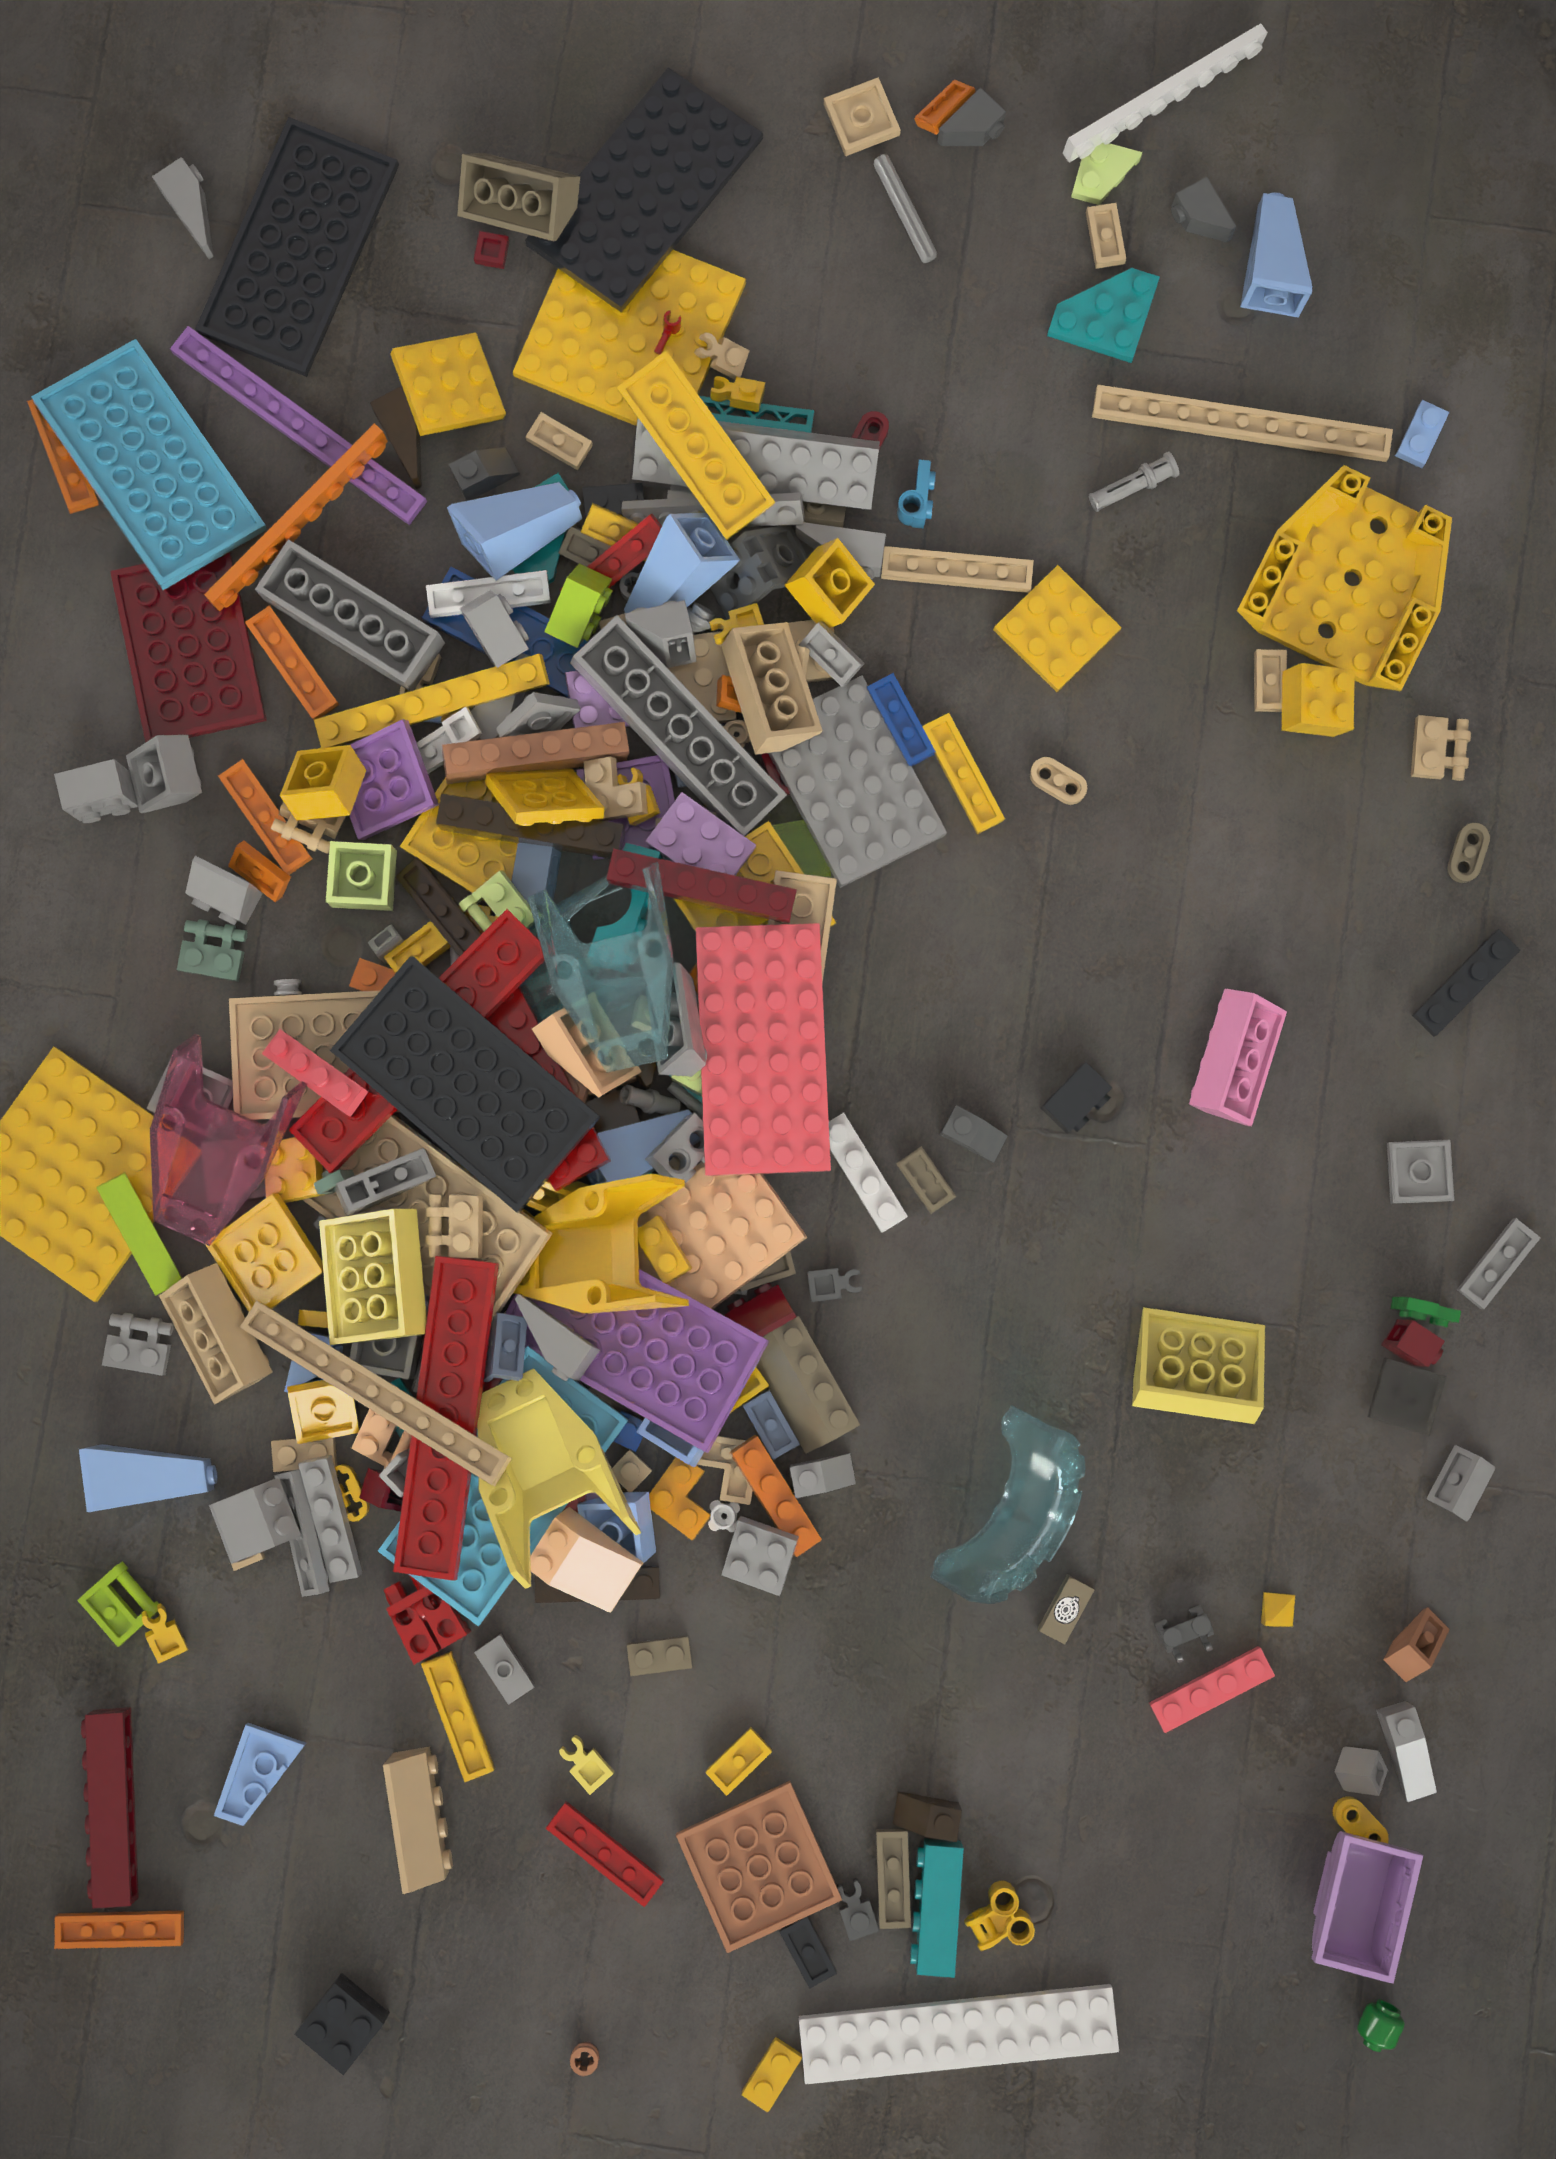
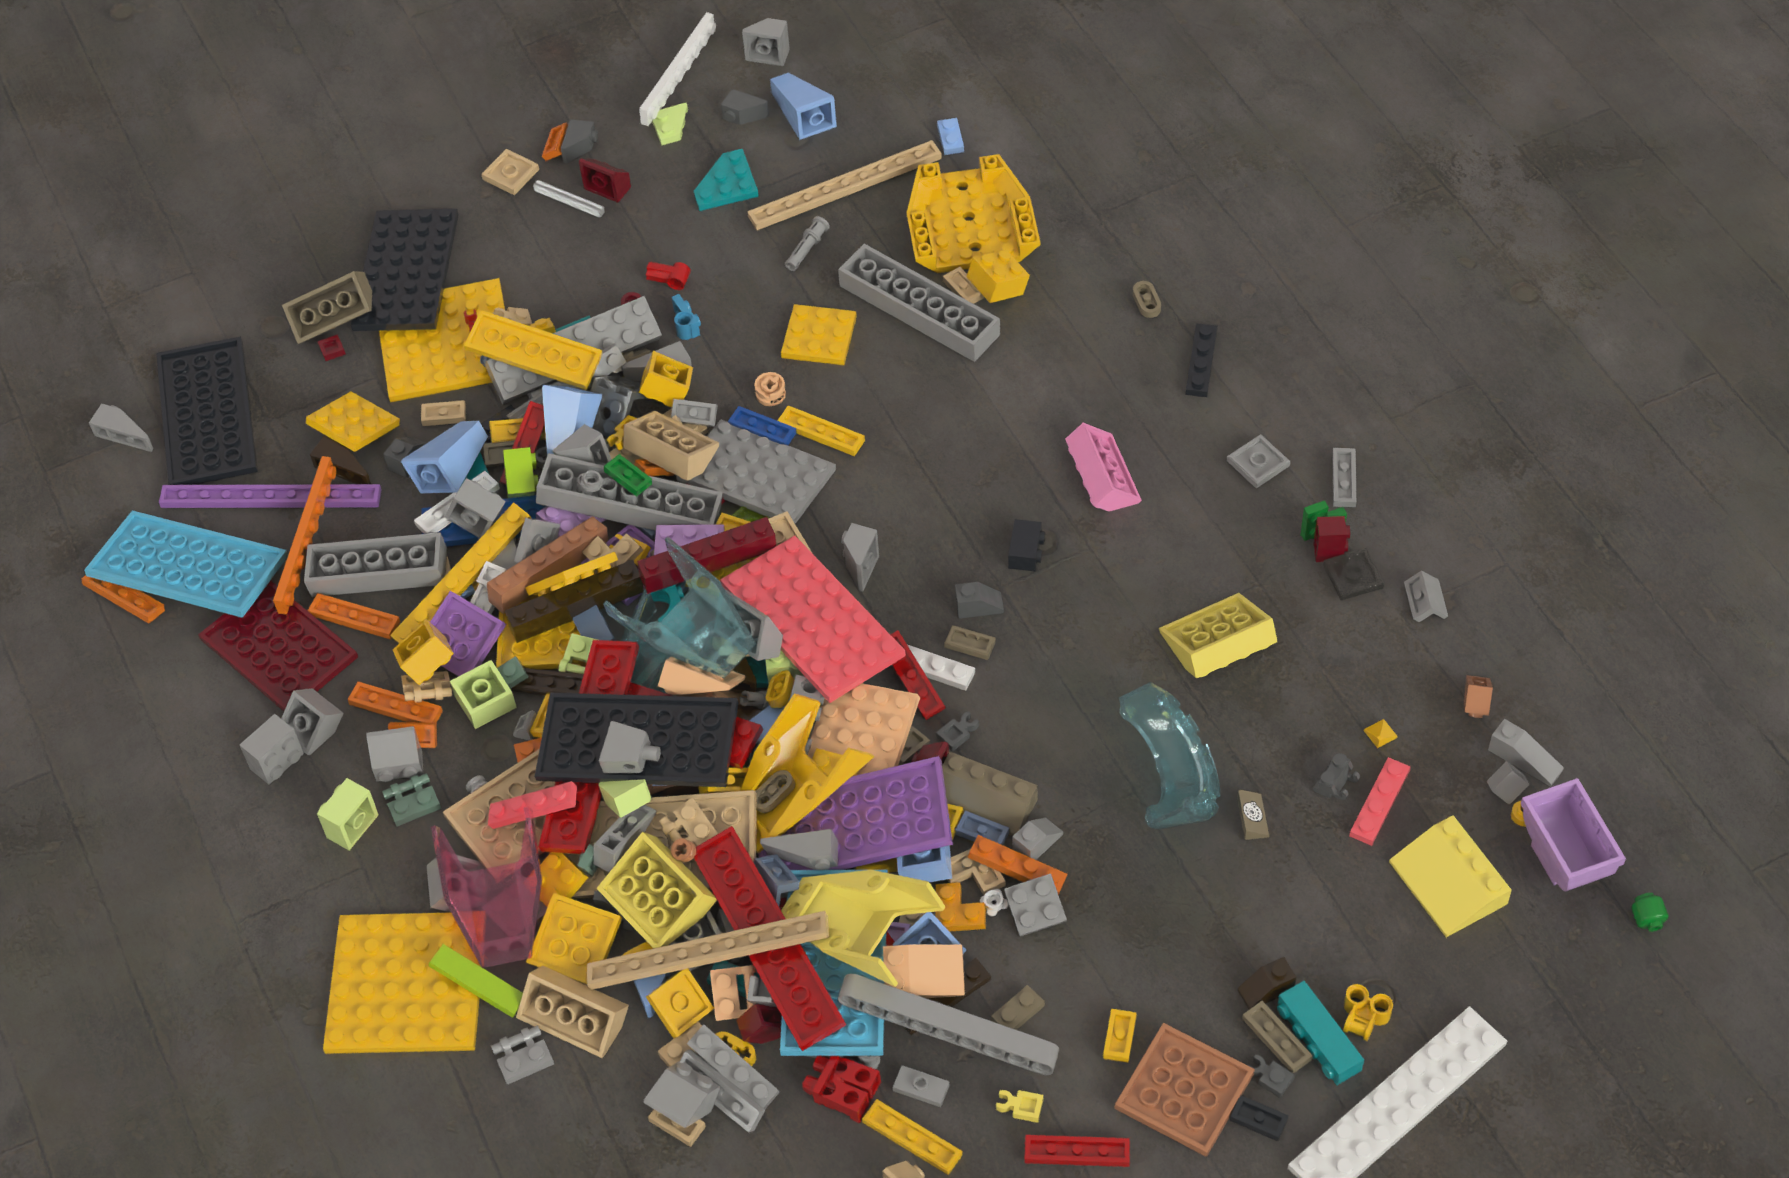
camera: 30 degrees left, 30 degrees down
light blue slope [79,1444,217,1512] -> none
tan plate [881,546,1034,593] -> none
tan plate [1030,757,1087,805] -> none
tan plate [1086,203,1126,269] -> none
tan plate [1411,715,1471,781] -> none
none -> yellowish green brick [317,778,379,851]
none -> sand green plate [497,656,529,689]
none -> dark red slope [579,158,631,203]
none -> light grey plate [580,470,603,492]
none -> light grey torso [599,721,661,773]
none -> yellowish green slope [599,779,652,818]
none -> green plate [603,454,652,497]
none -> red piece [646,262,691,290]
none -> nougat bush [671,839,696,862]
none -> light grey slope [742,18,790,66]
none -> light nougat wheel [754,372,786,406]
none -> dark tan plate [755,770,795,813]
none -> yellow plate [765,670,795,708]
none -> light grey brick [838,244,1000,362]
none -> light grey beam [838,974,1059,1075]
none -> light grey slope [841,523,879,591]
none -> red plate [891,630,946,720]
none -> light yellow slope [1389,815,1512,937]

